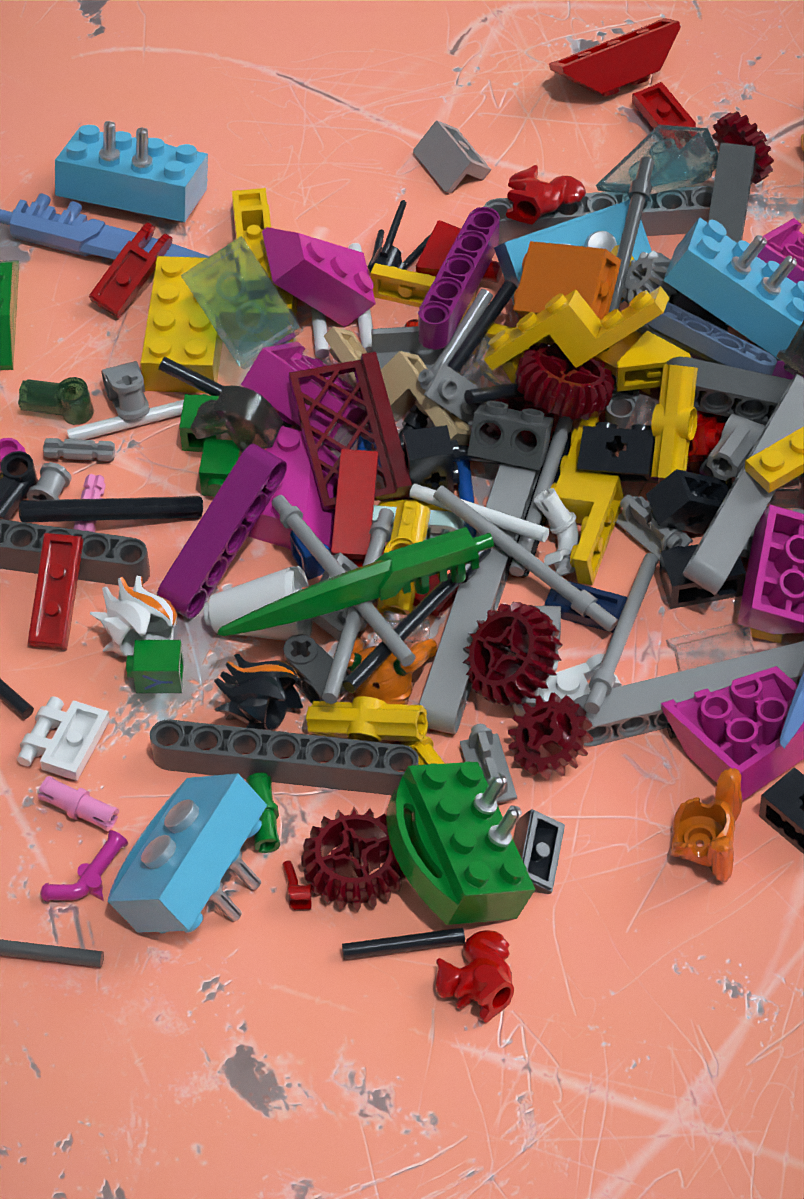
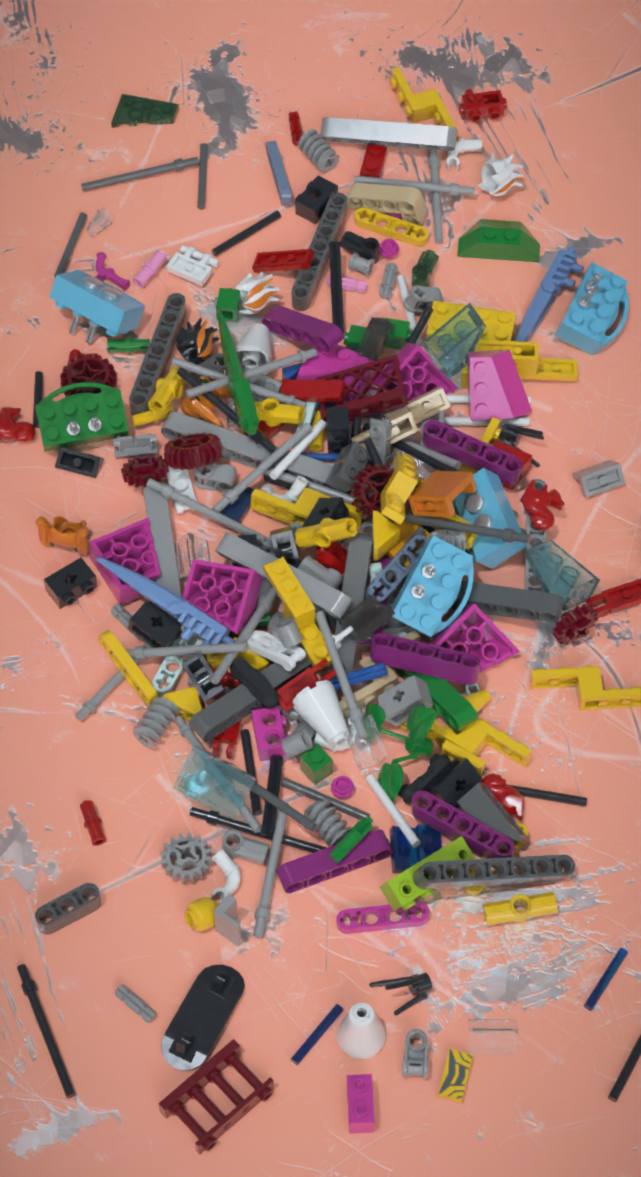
camera: 95 degrees right, 5 degrees up
red hinge [89,222,173,318] -> none

